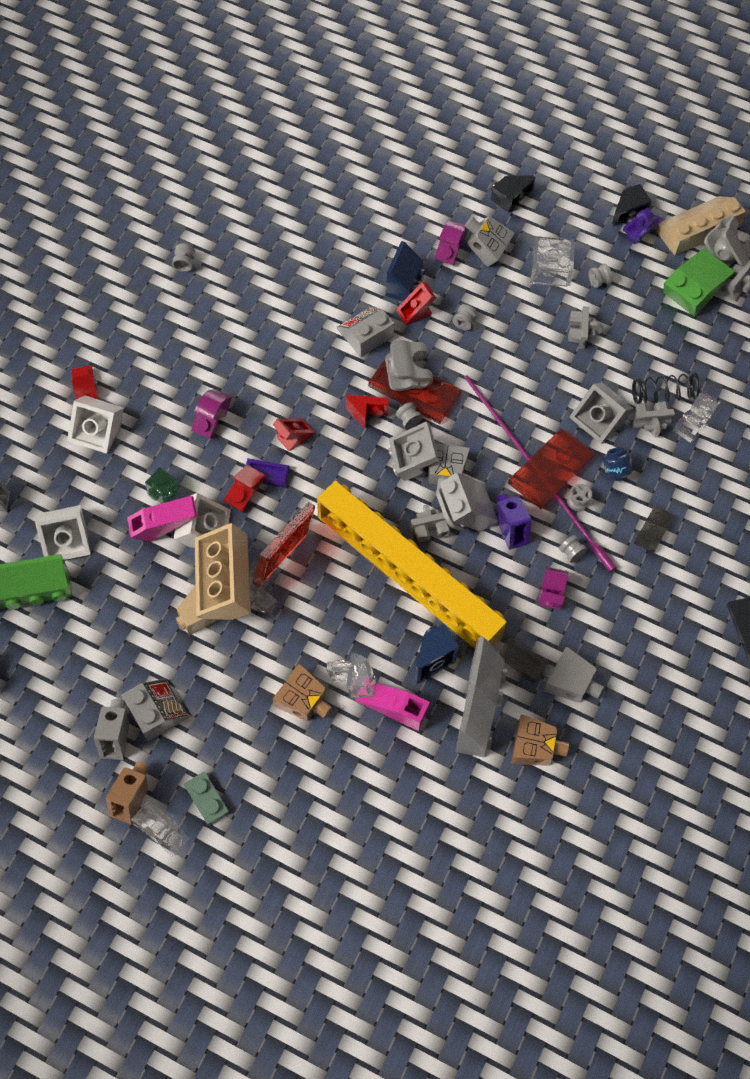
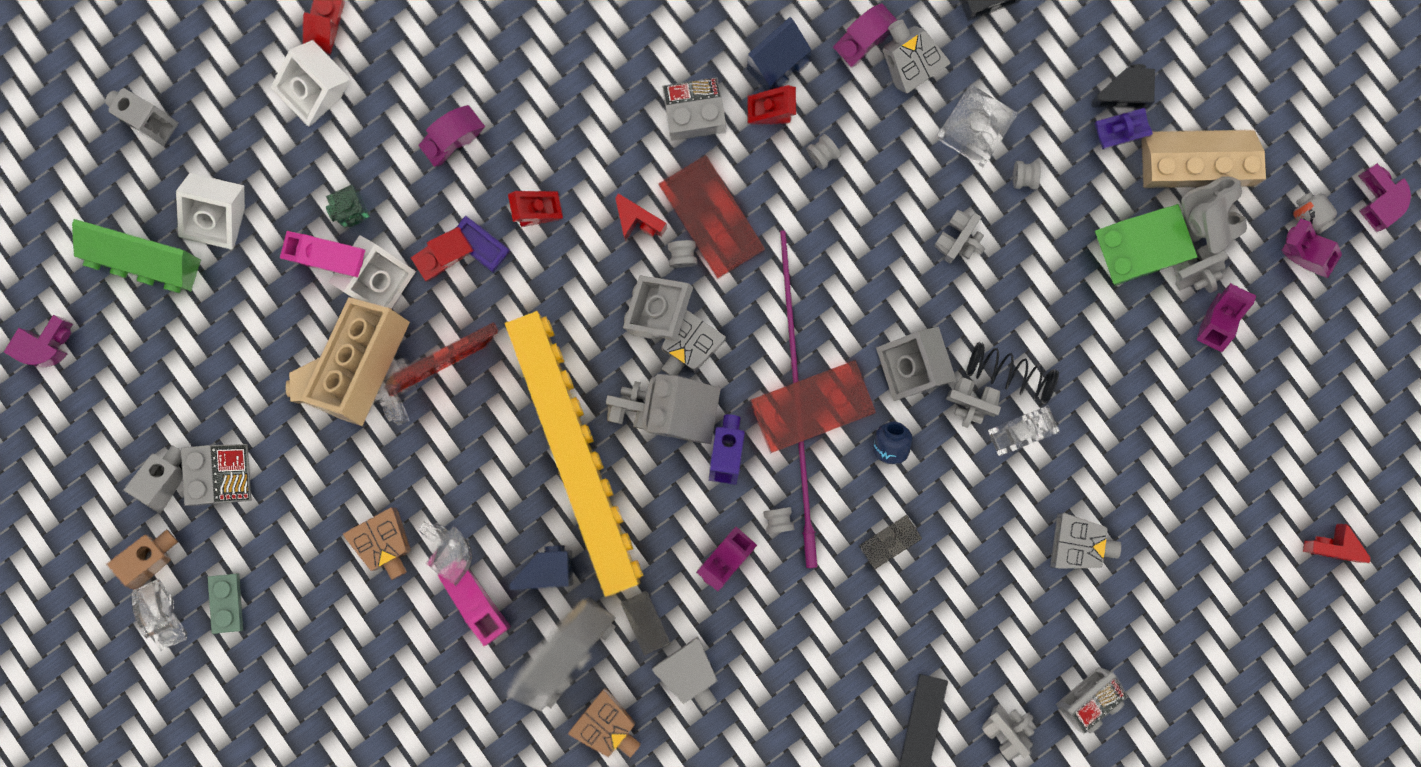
camera: 30 degrees right, 20 degrees up
light grey piece [385,340,433,391] -> none
light grey wheel [567,484,592,511] -> none

